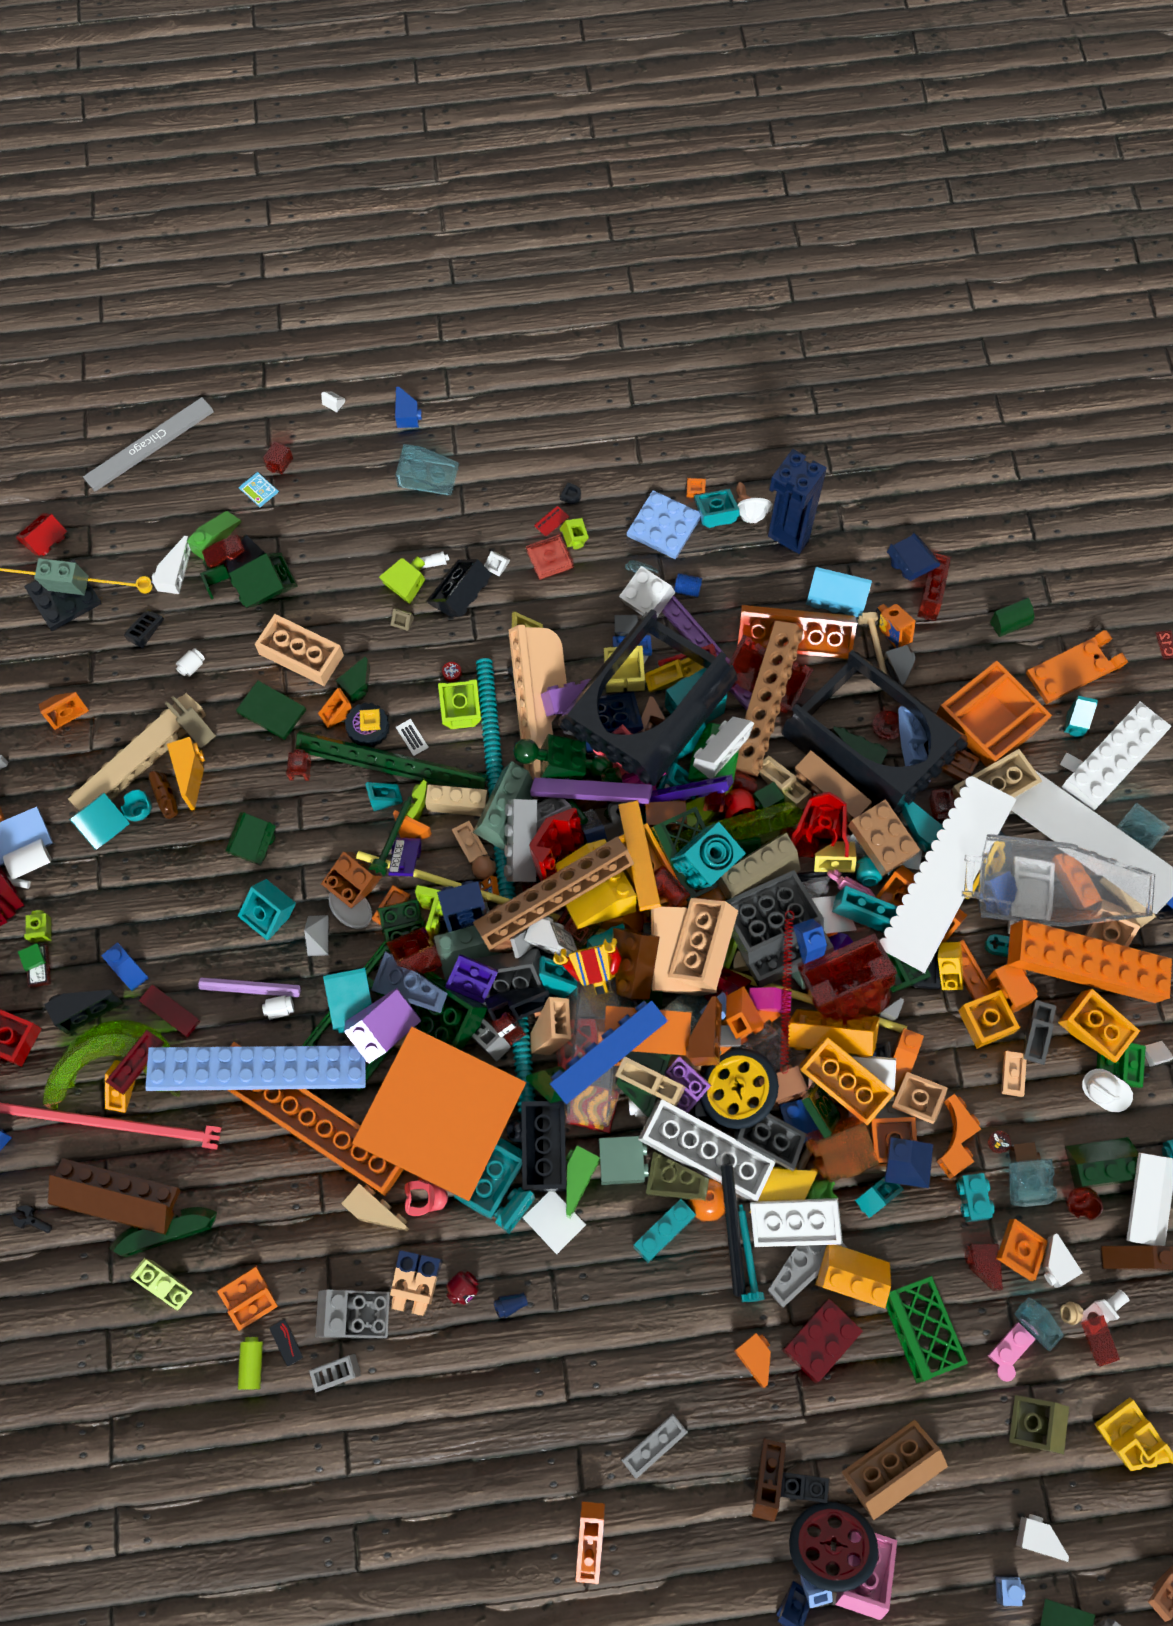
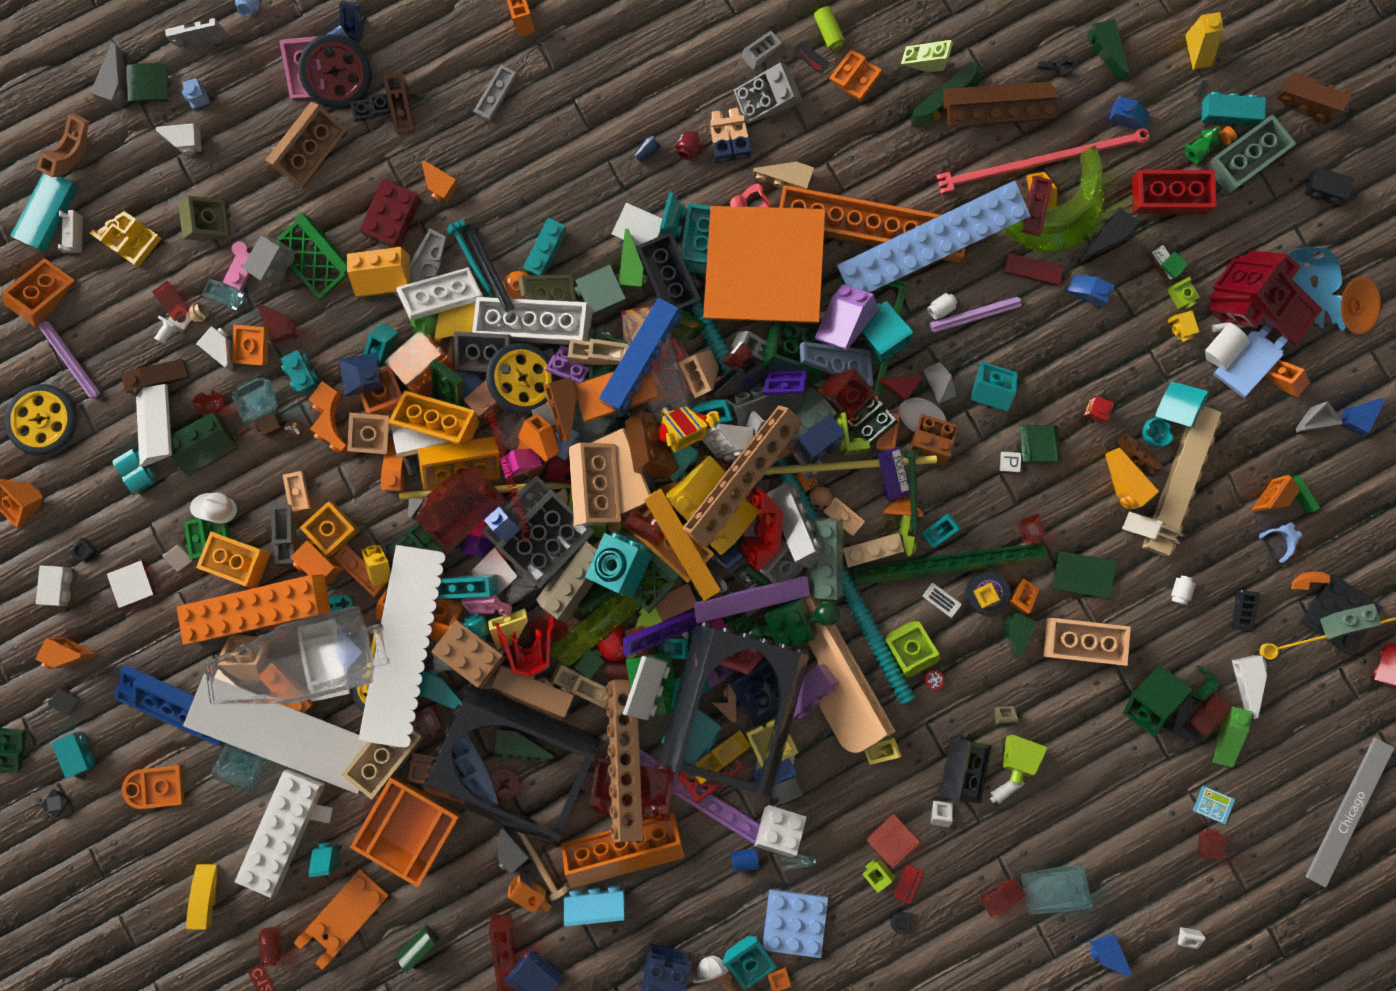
camera: 160 degrees right, 15 degrees up
none -> light grey brick [242,235,296,284]
none -> clear red head [258,927,281,967]
none -> dark red slope [879,375,922,400]
none -> clear red slope [980,878,1026,918]
none -> white tile [1000,452,1021,473]
none -> red brick [1083,396,1114,424]
none -> yellow brick [1168,311,1199,342]
none -> light blue helmet [1259,522,1303,563]
none -> orange slope [1291,572,1330,590]
none -> green tile [1292,475,1320,513]

